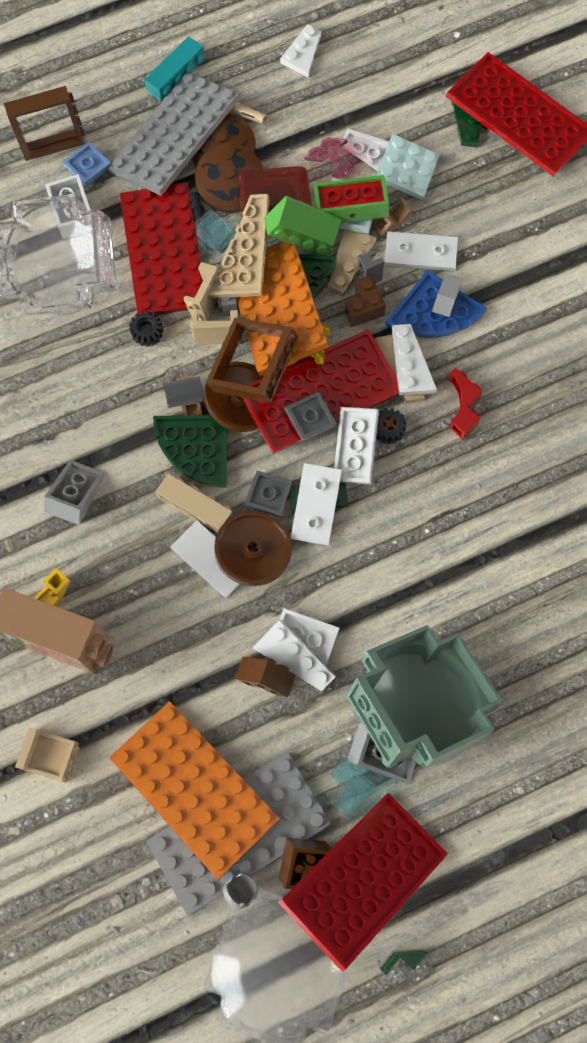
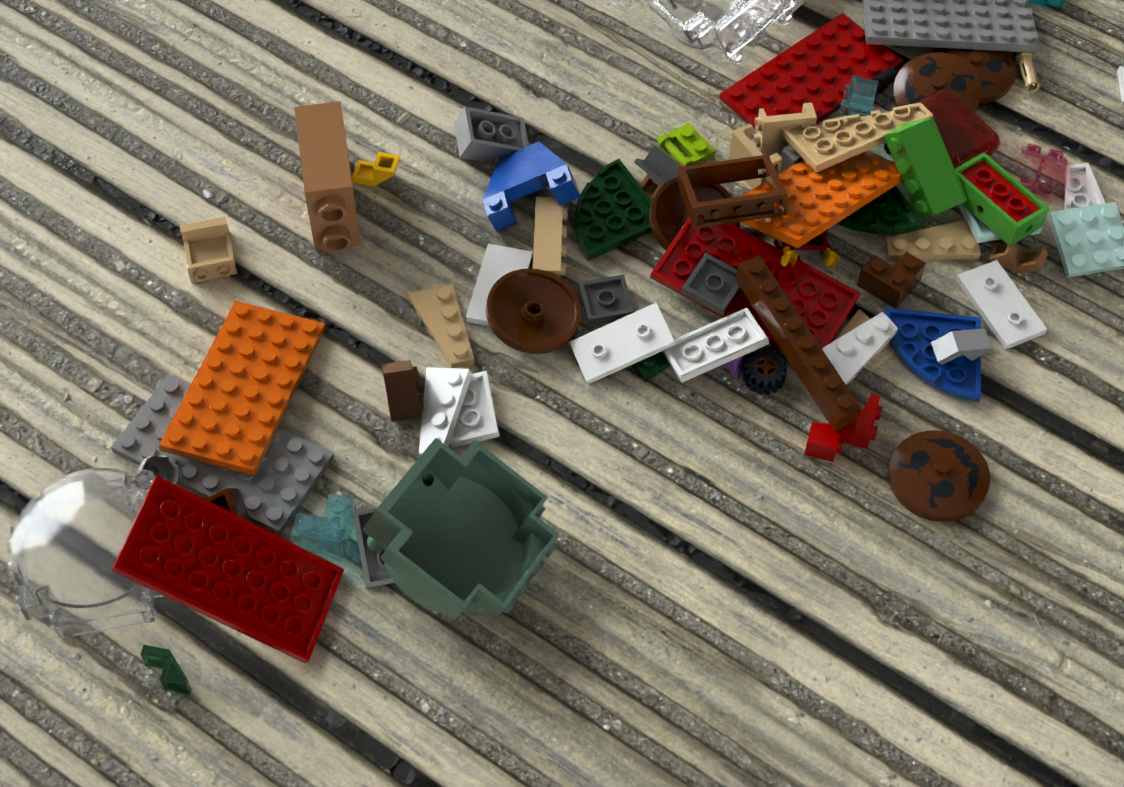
camera: 55 degrees right, 15 degrees down
black tyre [129,311,163,347] -> none
dark grey hinge [357,251,384,283] -> none
none -> tan wing [407,284,475,368]
none -> blue wedge [483,141,581,232]
none -> lime plate [657,123,715,166]
none -> reddish brown brick [735,255,862,432]
none -> reddish brown dish [888,430,990,522]

